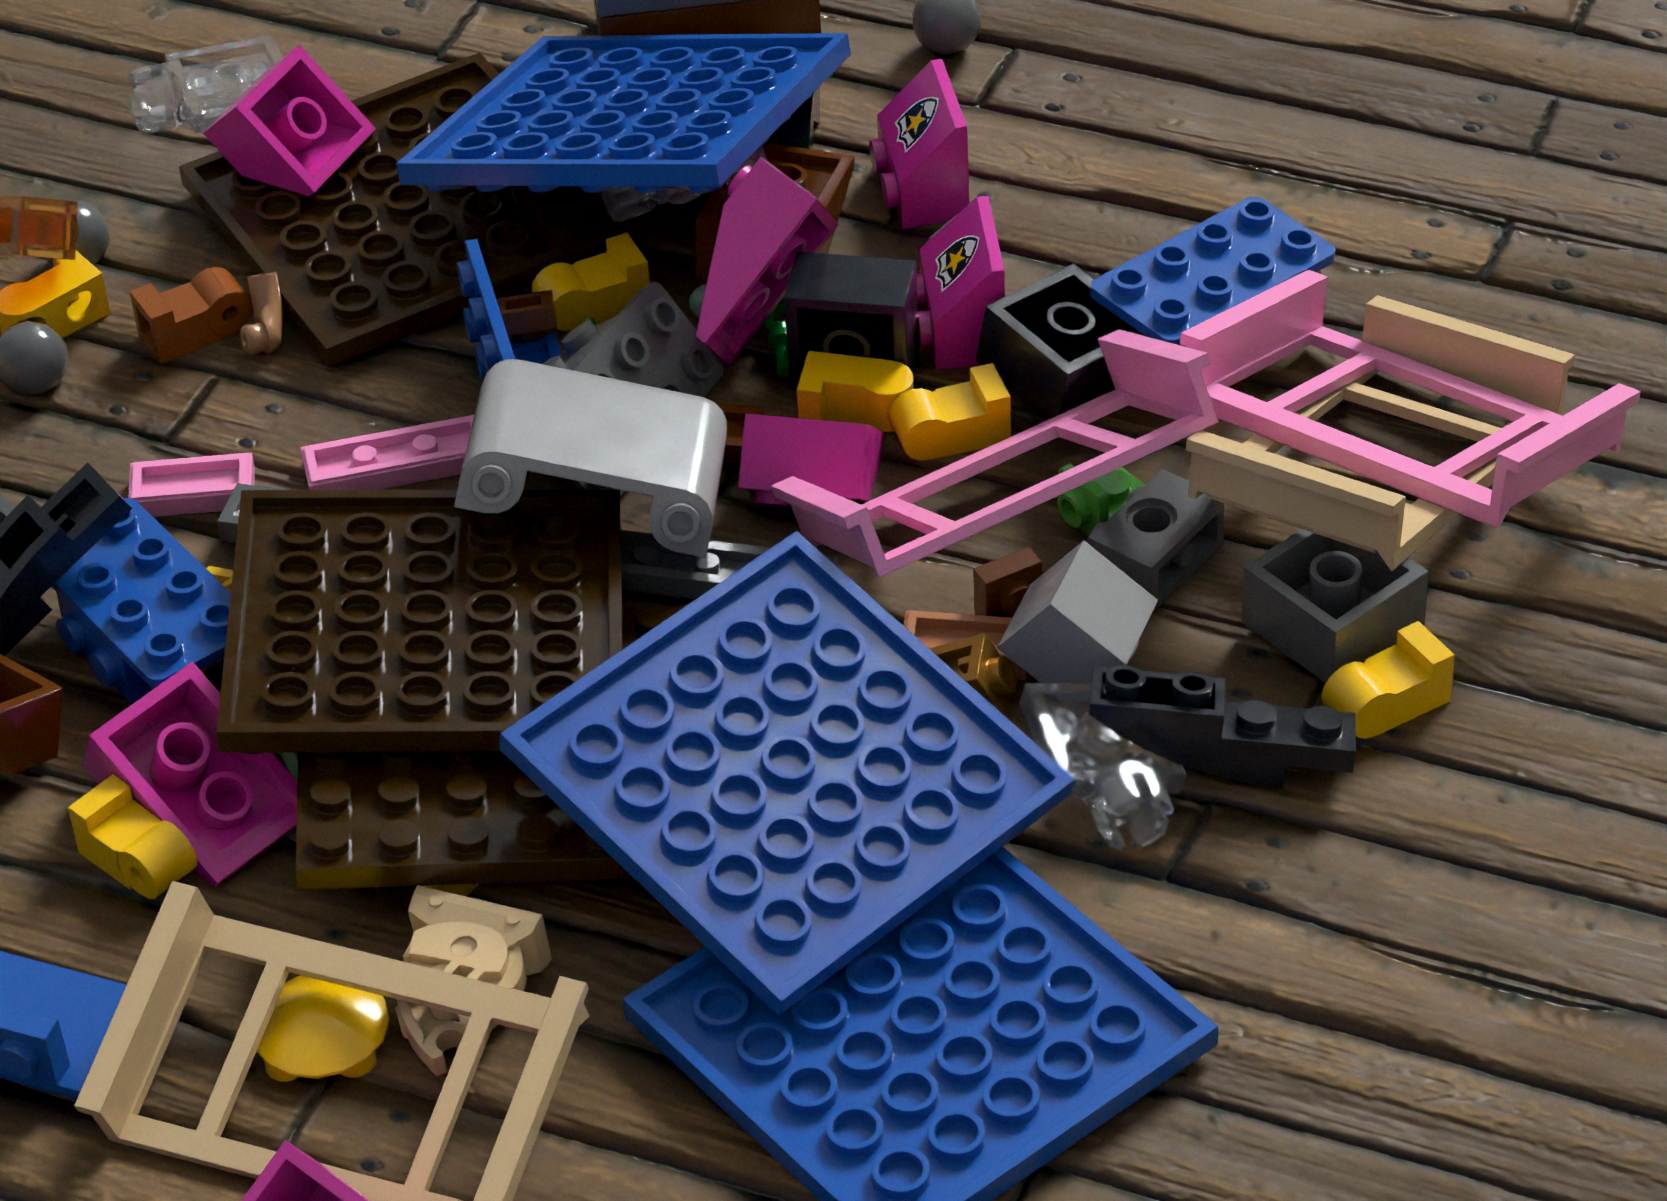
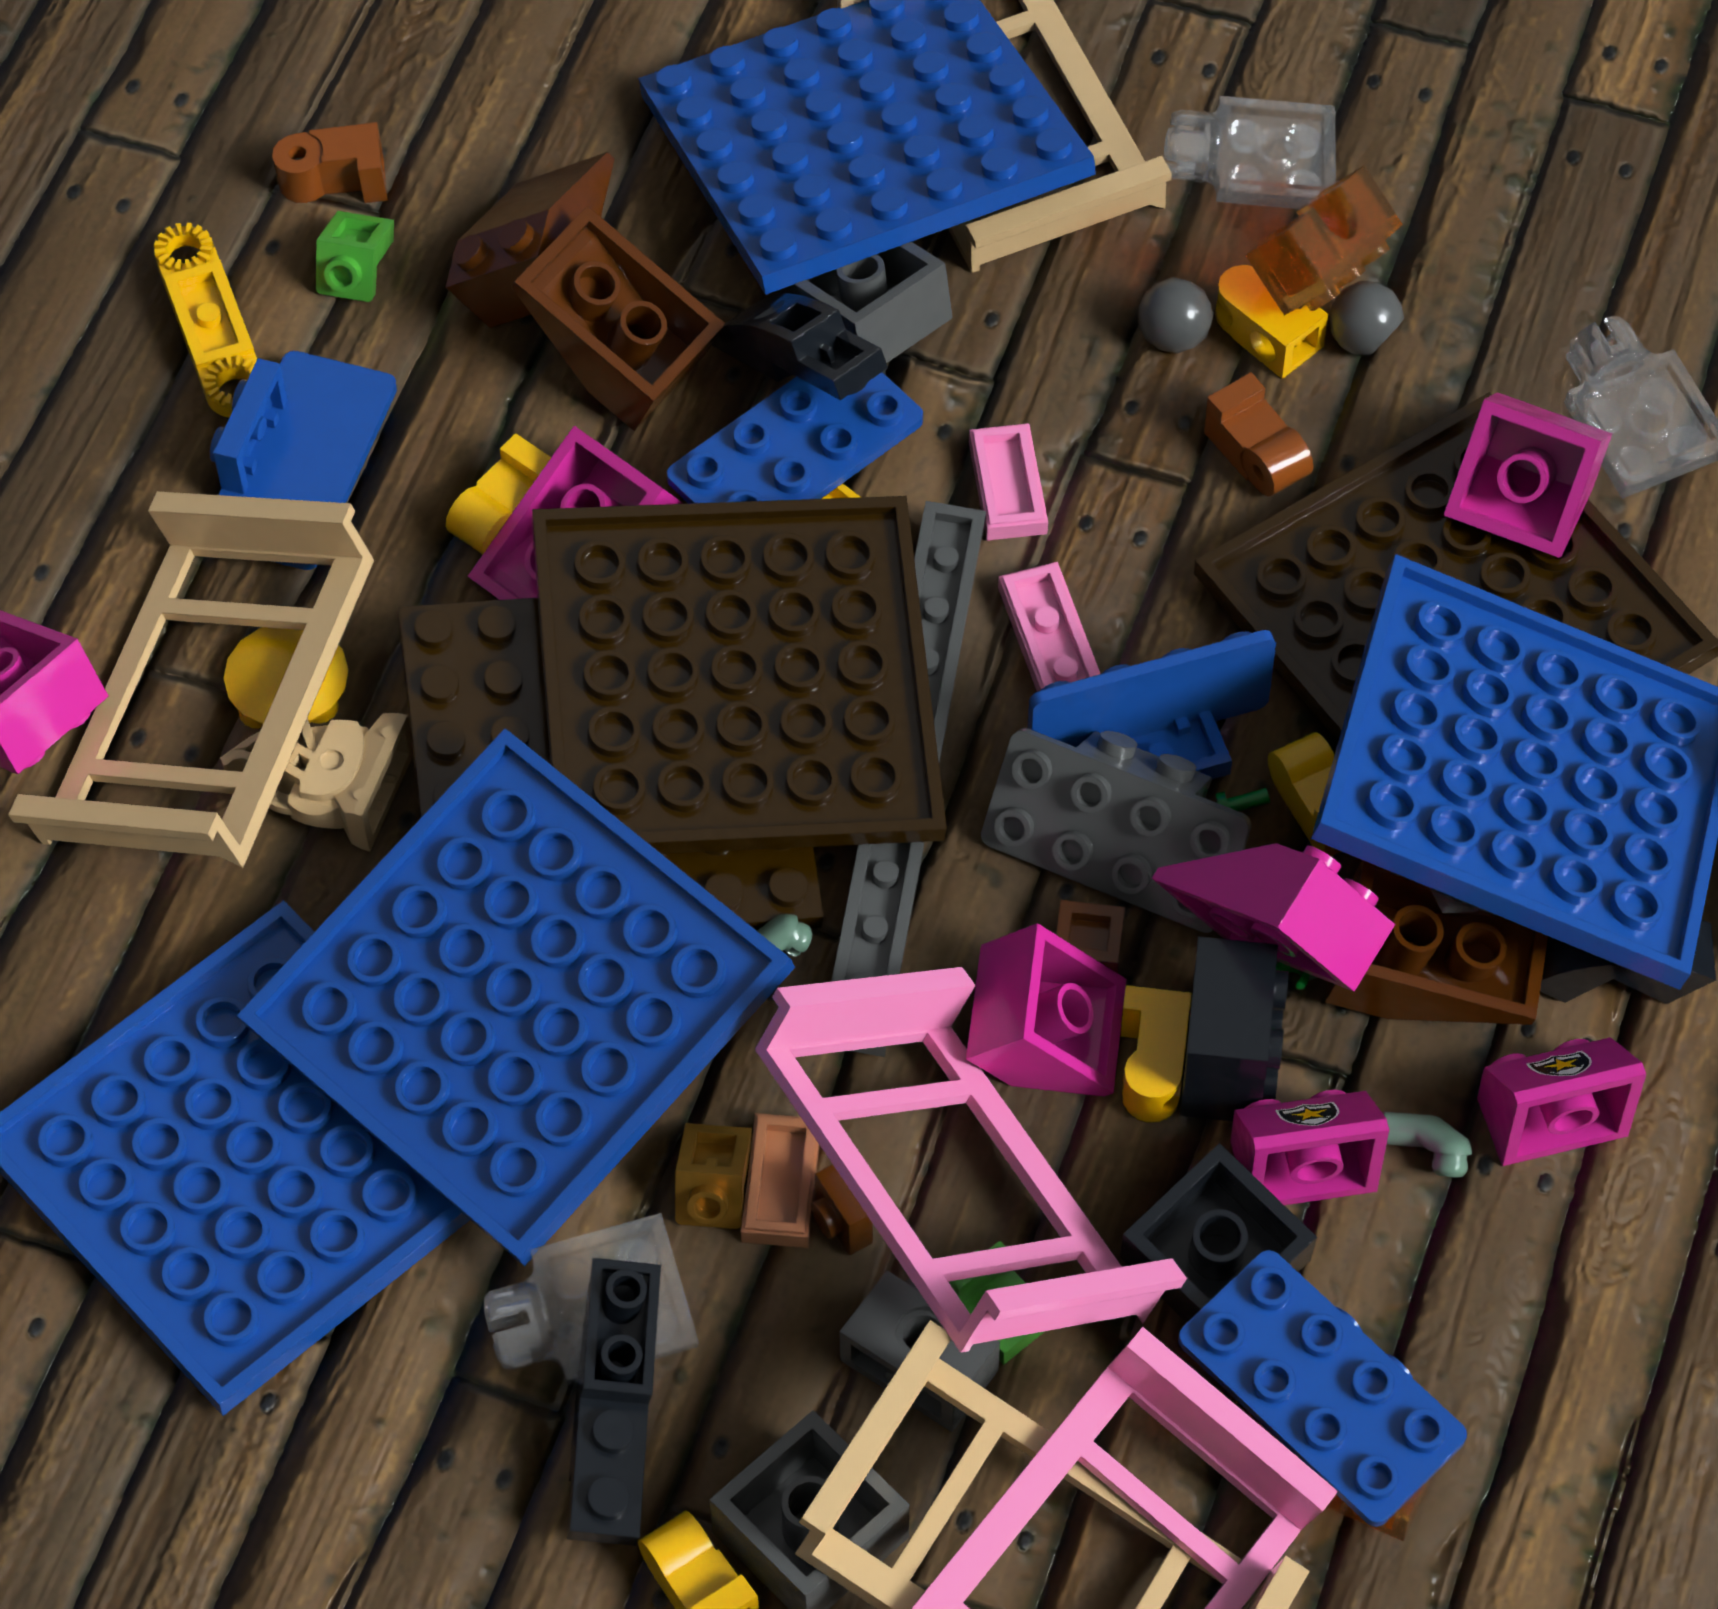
camera: 85 degrees right, 15 degrees up
medium nougat arm [240,272,284,356] -> none
light grey windscreen [454,359,727,558] -> none
reddish brown plate [496,290,557,342] -> none
yellow leg [888,363,1011,461] -> none
light grey head [997,540,1158,707] -> none

